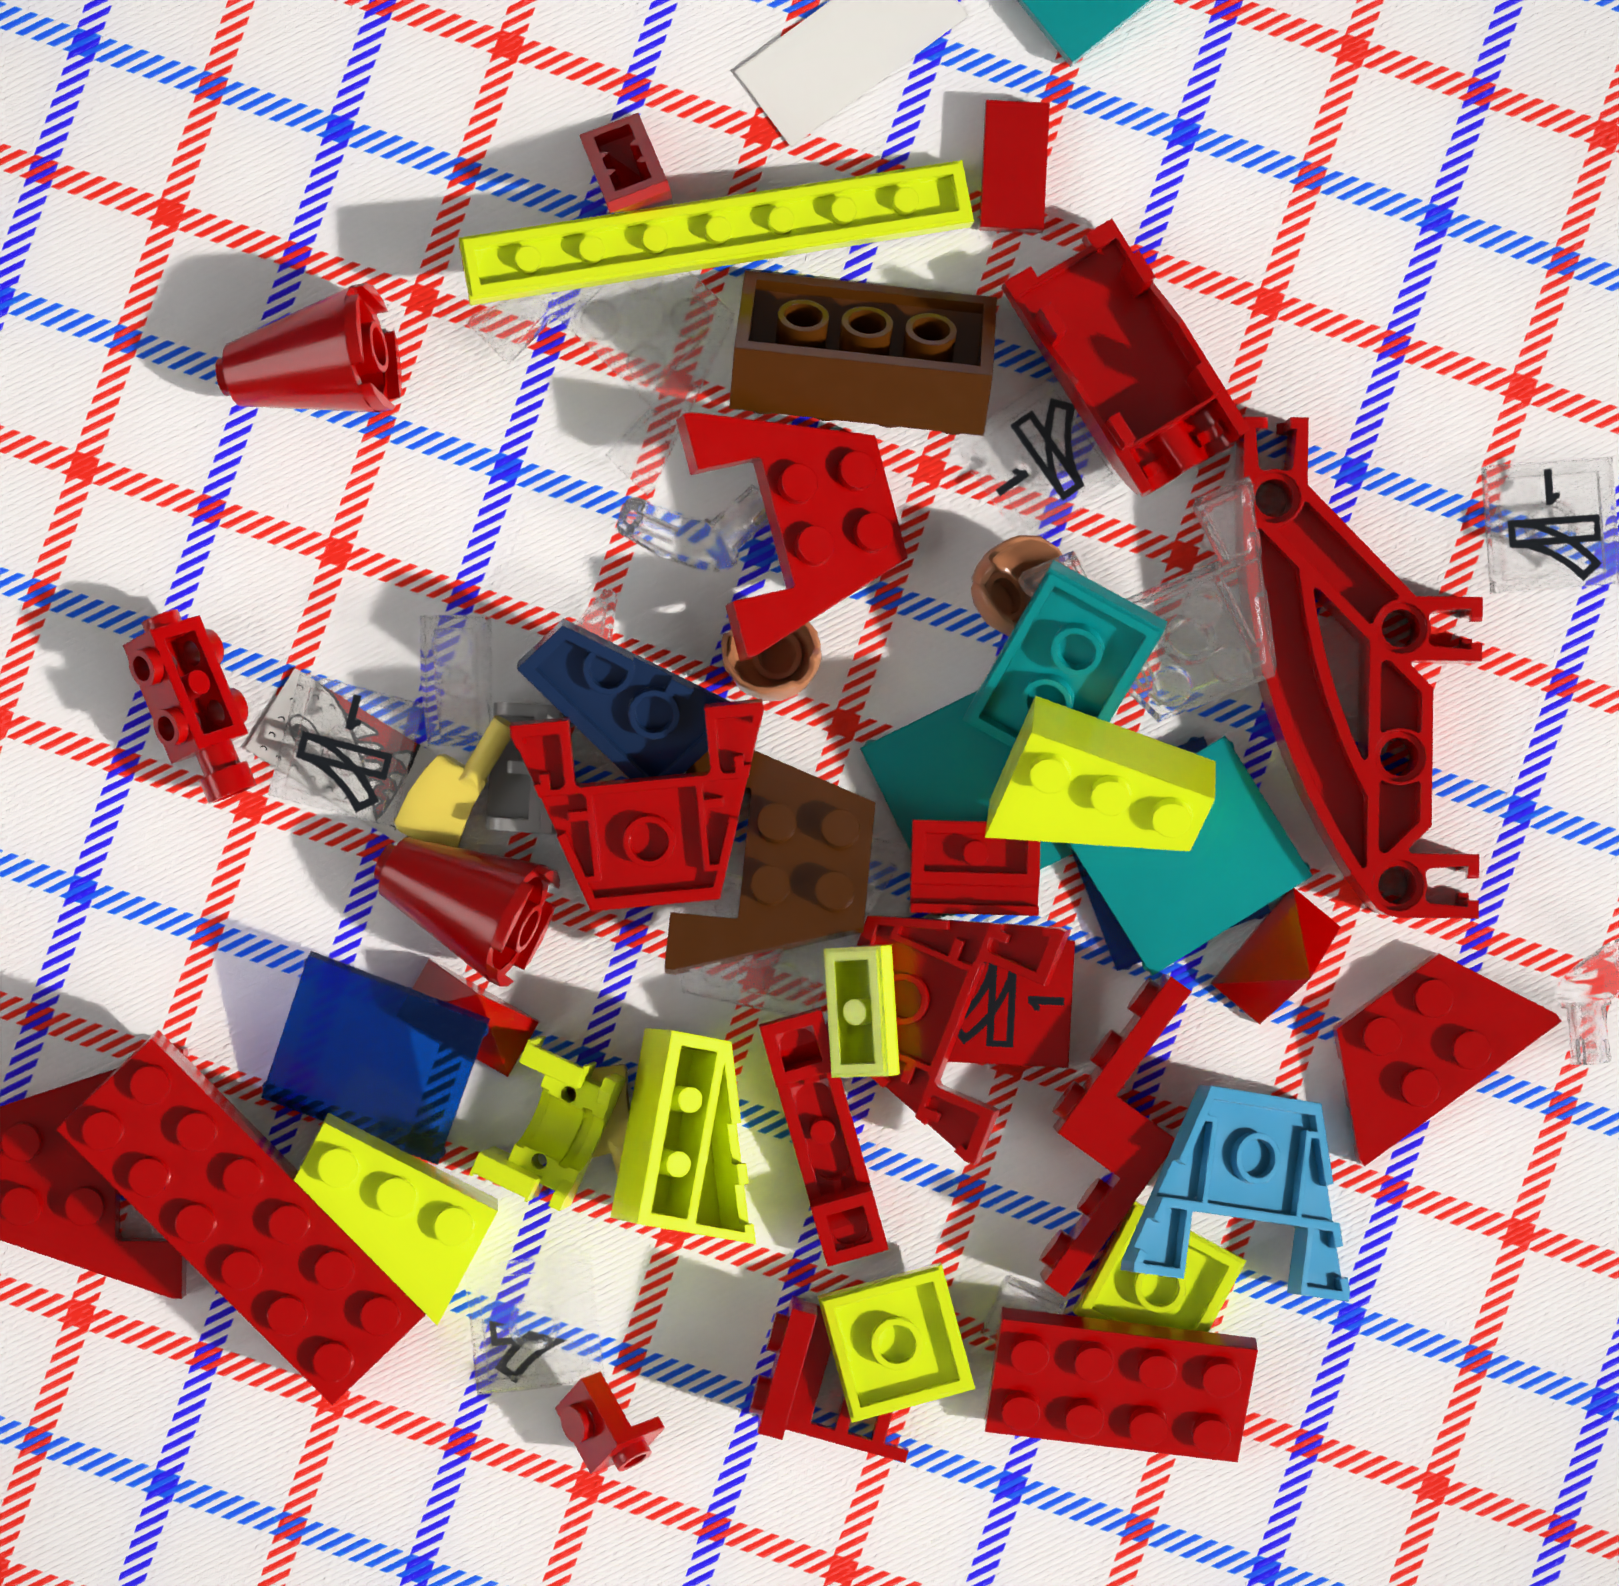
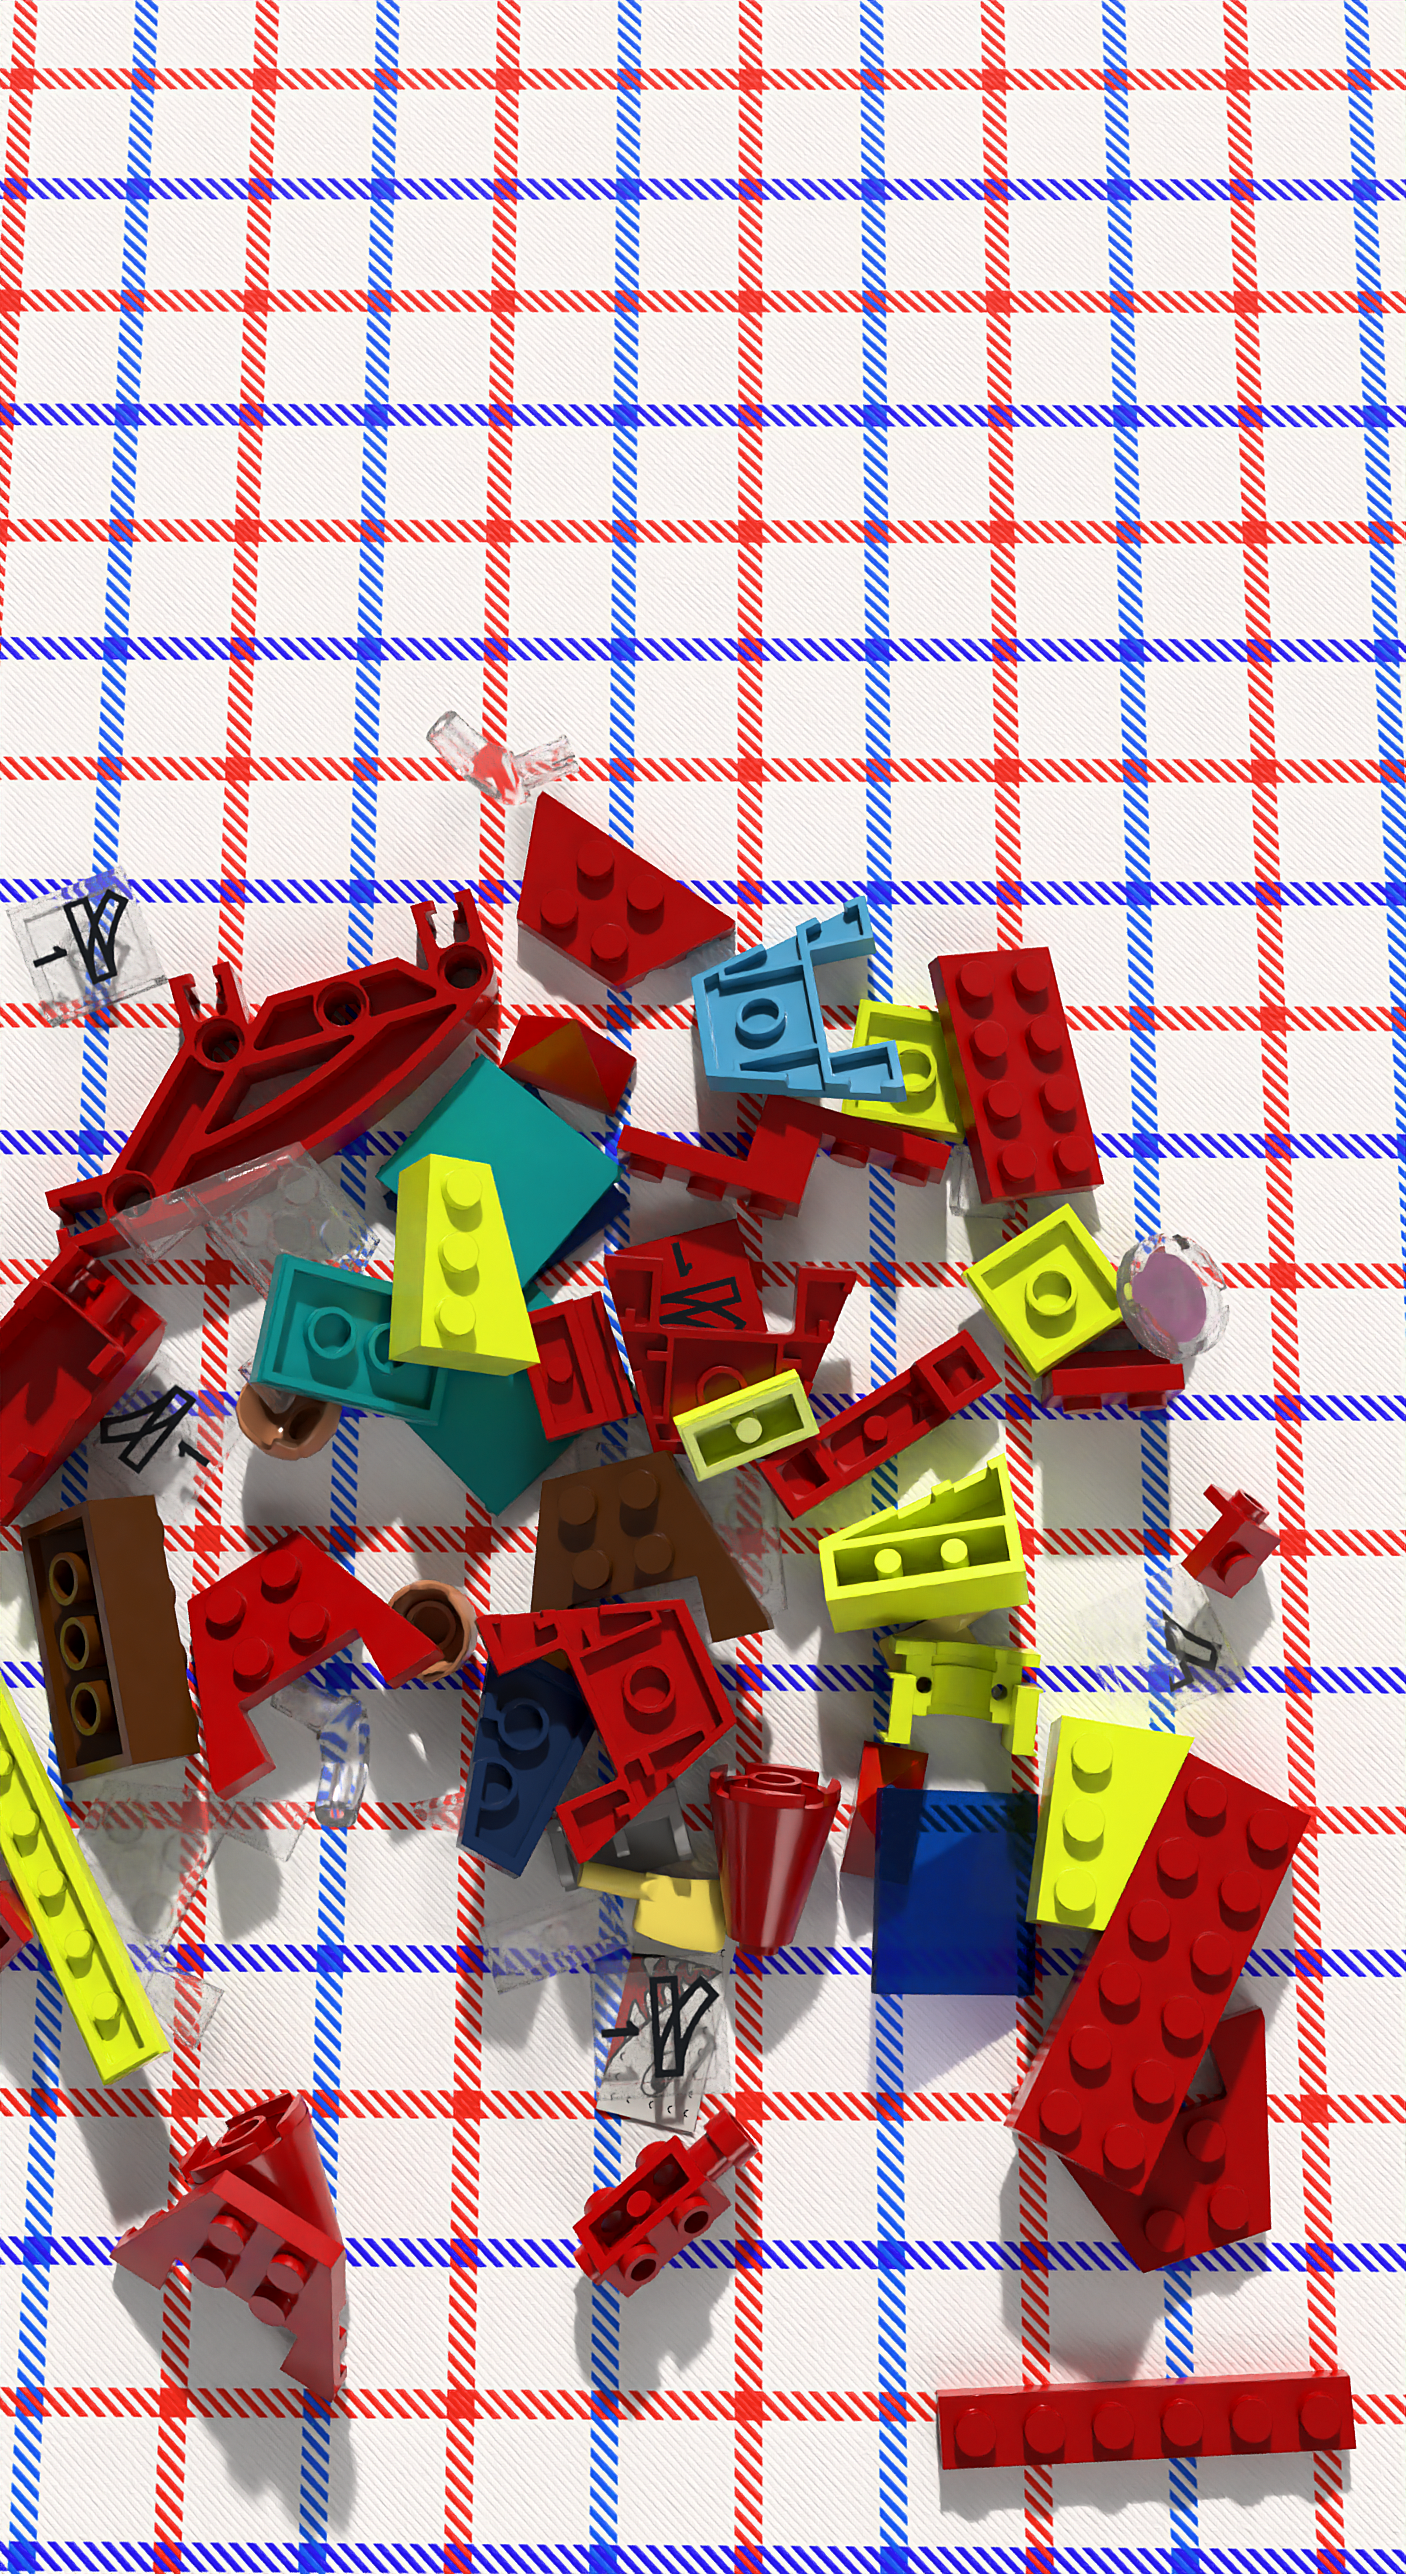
camera: 105 degrees left, 10 degrees down
none -> red wing [109,2170,347,2403]
none -> clear tile [1116,1233,1229,1361]

